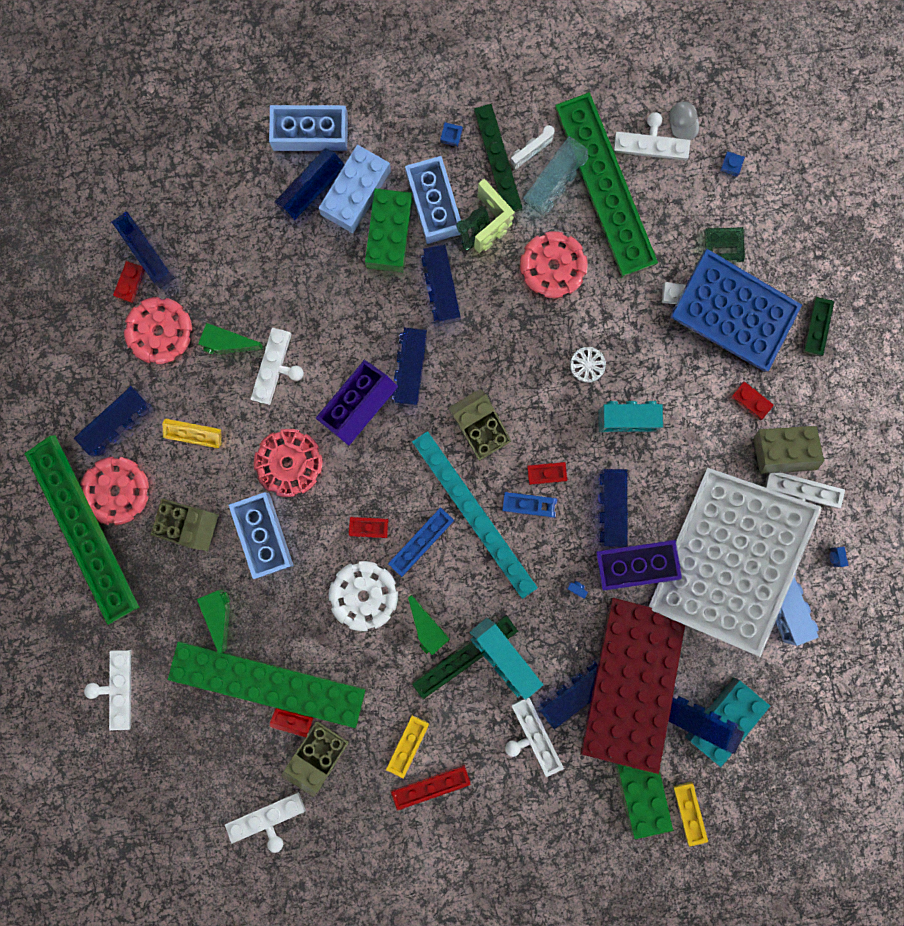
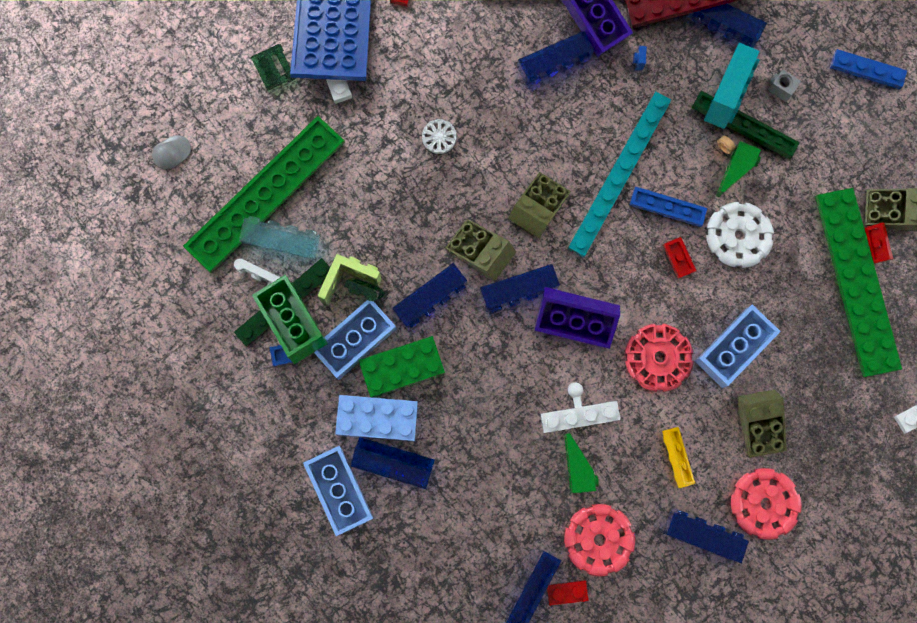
camera: 120 degrees left, 5 degrees down
green plate [24,435,140,625] -> none
green slope [197,589,230,654] -> none
yellow plate [386,715,429,779] -> none
red tile [391,765,471,811] -> none
blue plate [502,492,558,518] -> none
white plate [505,698,564,777] -> none
coral plate [520,231,588,298] -> none
red plate [527,462,567,485] -> none
teal brick [598,401,663,432] -> none
white plate [613,112,691,161] -> none
blue plate [720,151,745,177] -> none
none -> green brick [252,275,328,364]
none -> olive slope [445,219,516,282]
none -> light nougat tile [717,135,736,154]
none -> light grey brick [768,69,801,102]
none -> blue plate [830,49,907,89]

